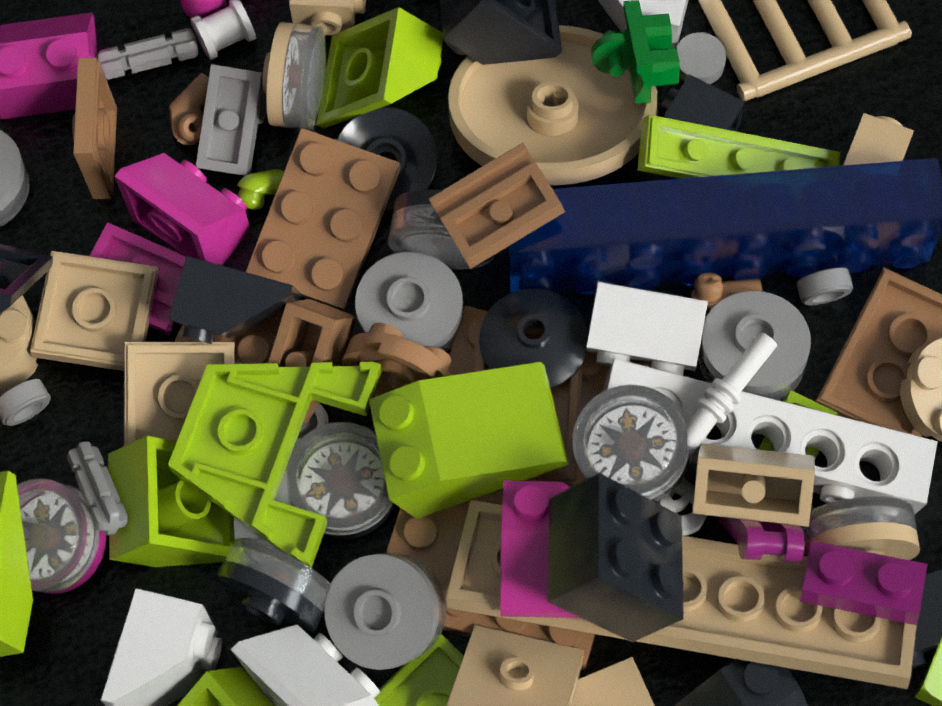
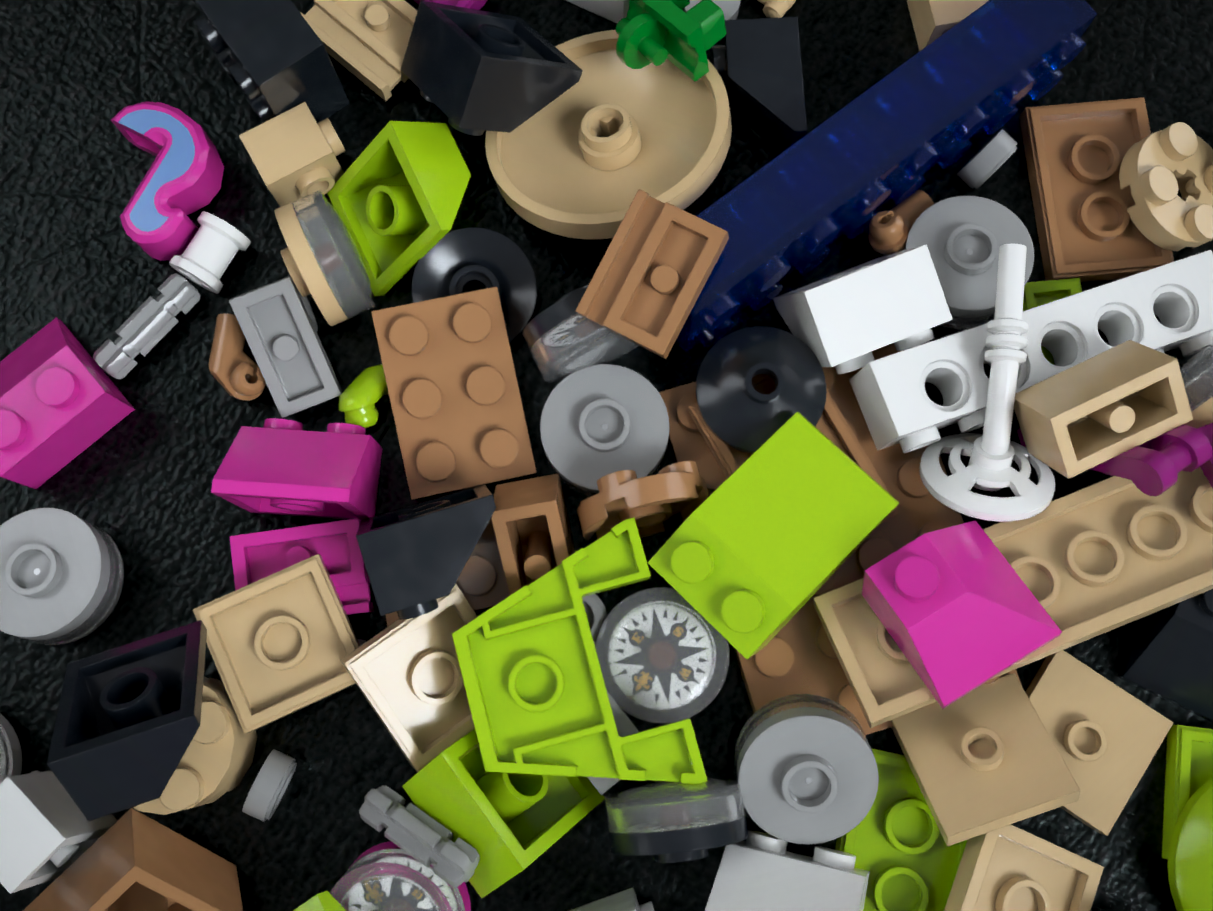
camera: 35 degrees left, 10 degrees up
medium nougat plate [72,58,117,199] -> none
black brick [548,472,684,642] -> none
clear piece [572,385,690,502] -> none
lime tile [638,115,840,206] -> none

